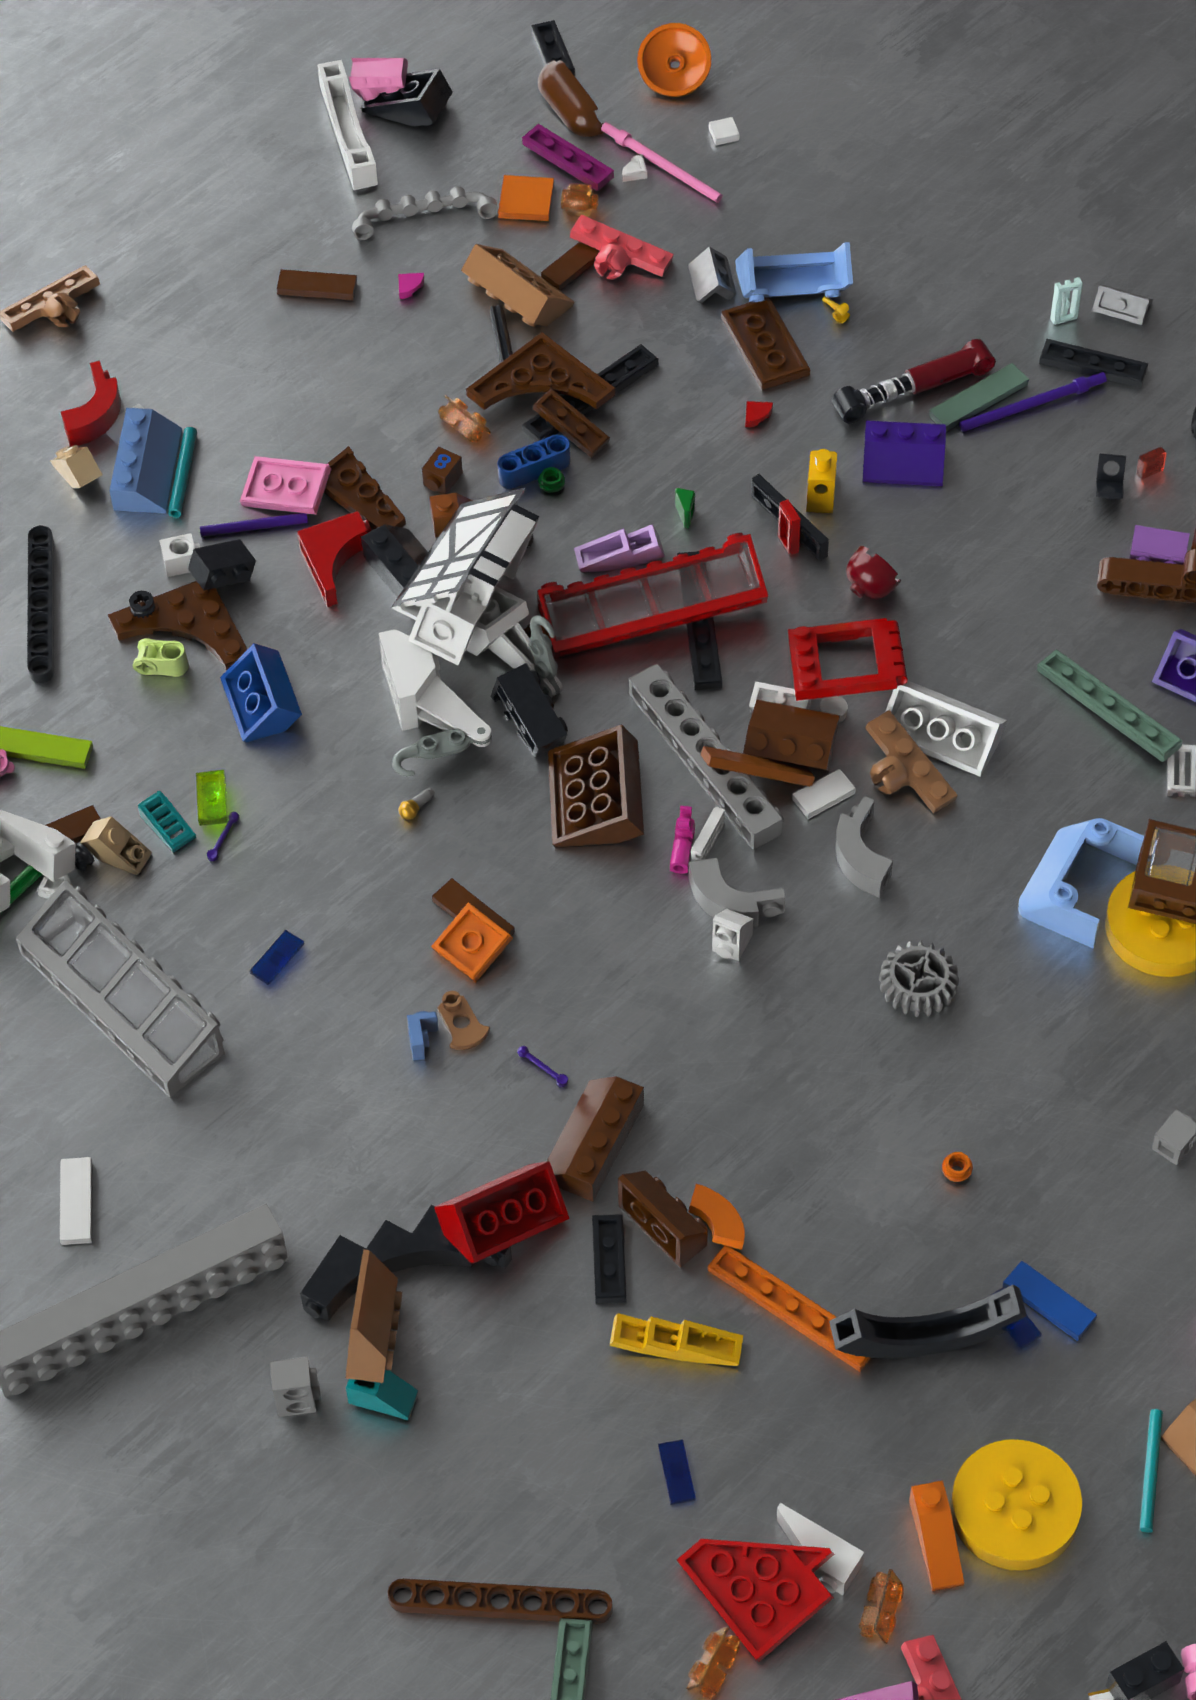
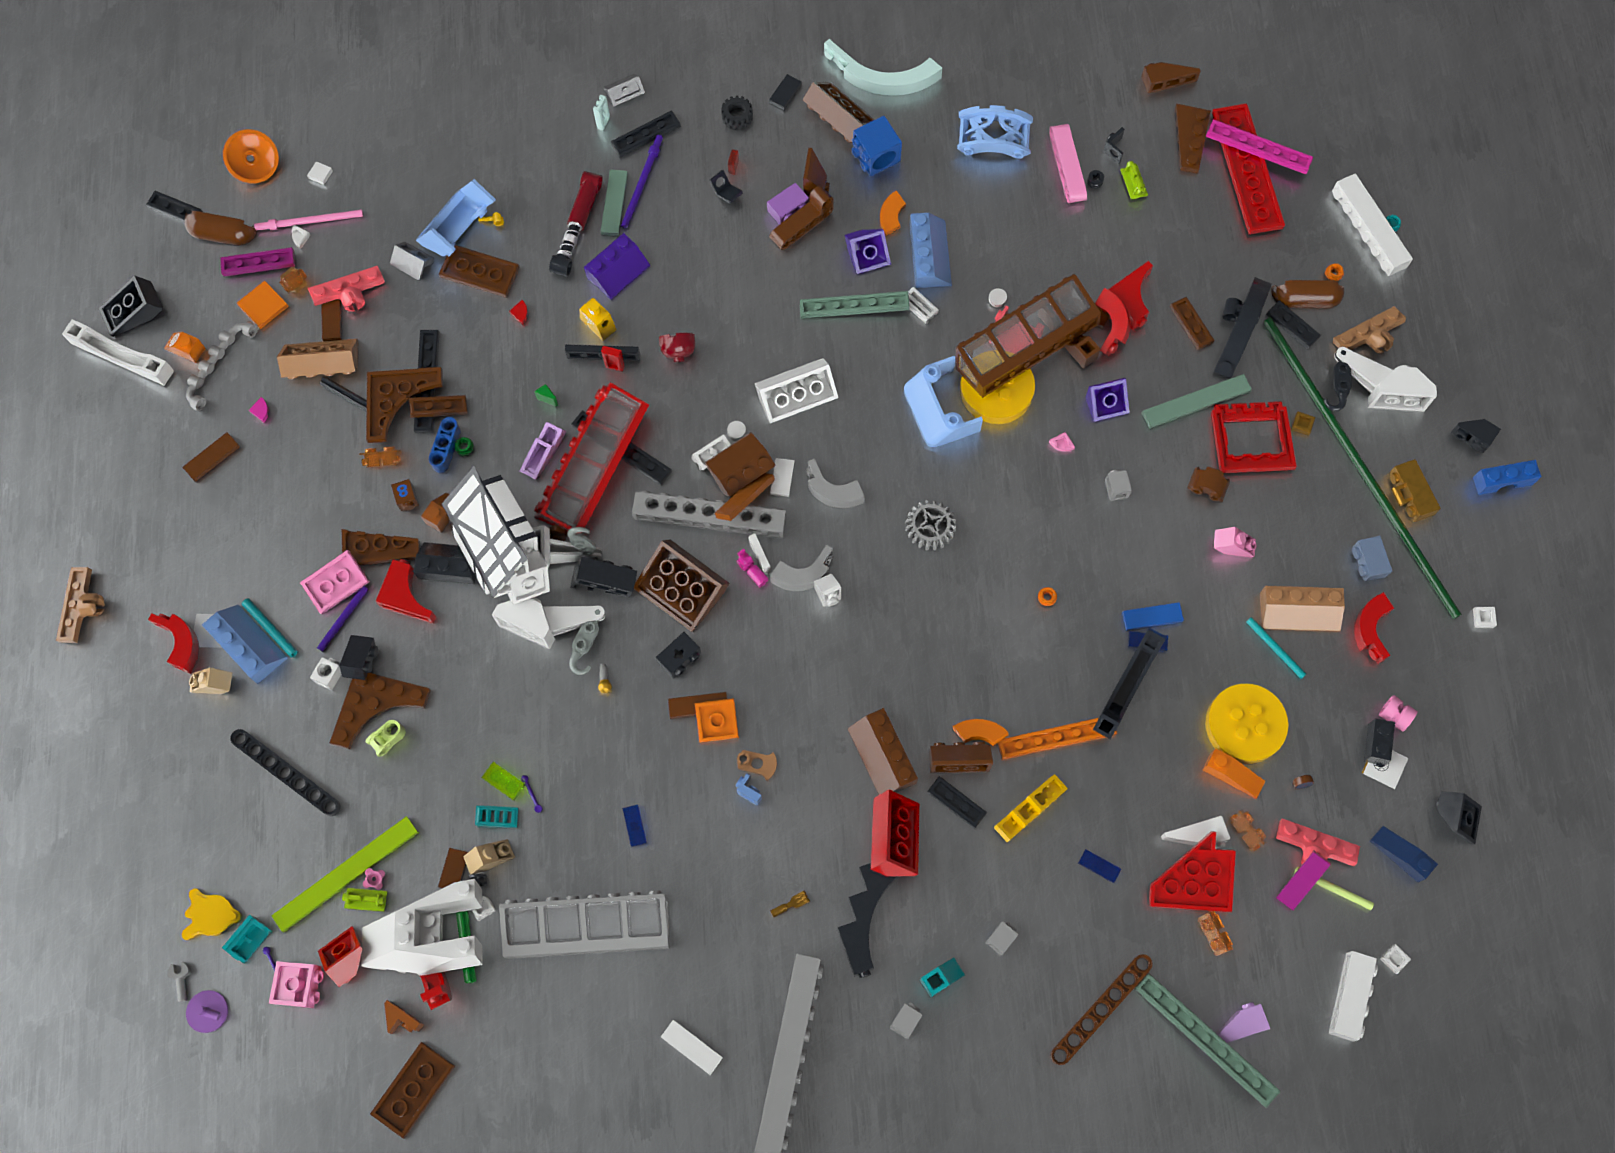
camera: 50 degrees left, 15 degrees up
black bush [129,590,155,618] -> none
blue slope [220,643,302,742] -> none
medium nougat slope [345,1249,403,1383] -> none
bright pink slope [349,58,408,101] -> none
dark purple hinge [517,1046,568,1087] -> none
red hinge [788,618,908,701] -> none
medium nougat plate [865,710,958,814] -> none
none -> orange slope [164,332,206,363]
none -> black brick [655,632,701,678]
none -> pearl gold piece [770,890,810,918]
none -> light grey brick [985,921,1019,956]
none -> bright pink tile [1049,432,1075,451]
none -> reddish brown tile [1292,775,1314,789]

